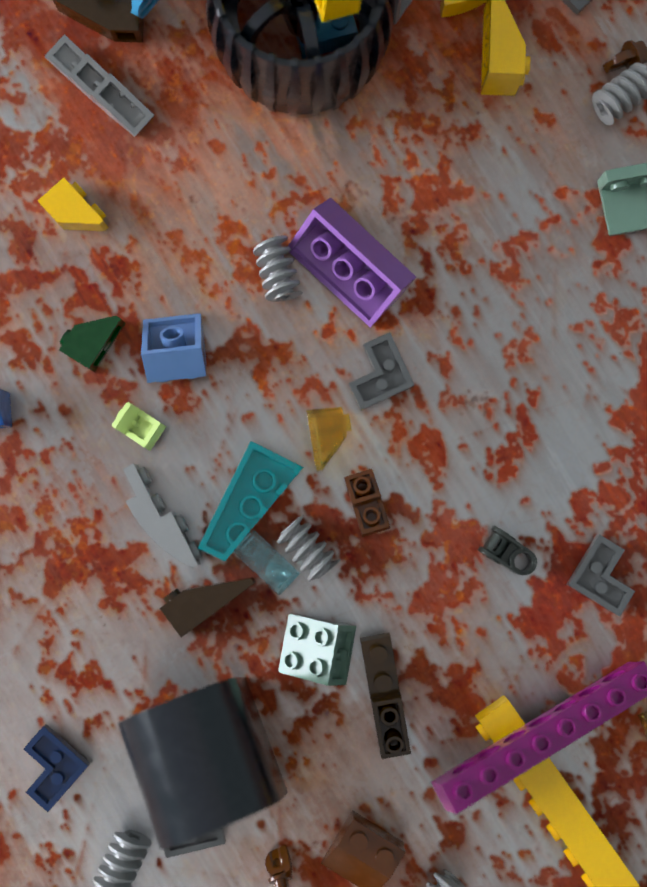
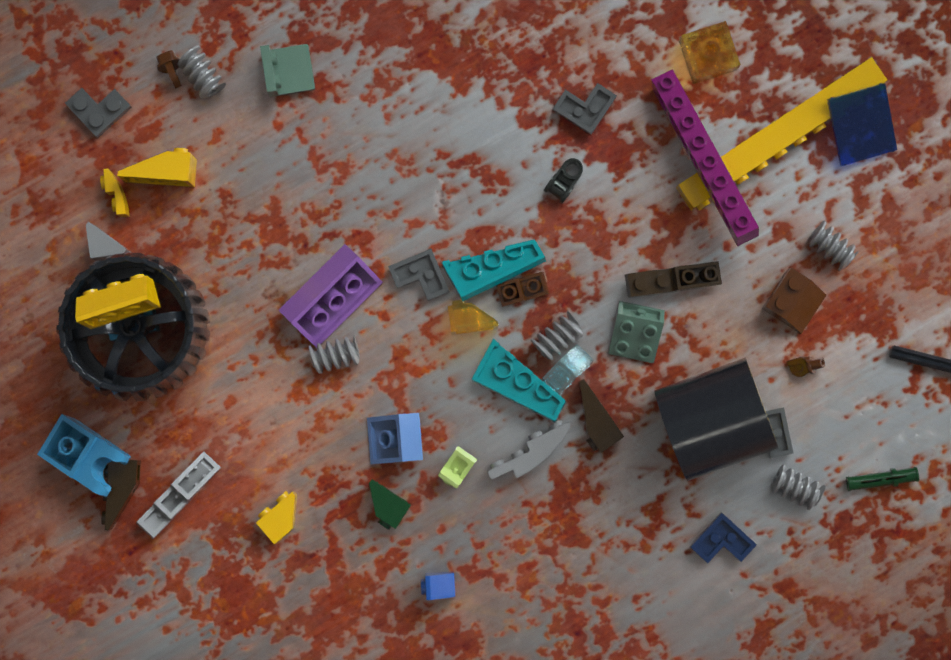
camera: 90 degrees left, 0 degrees up
none -> teal wing [441,239,546,302]

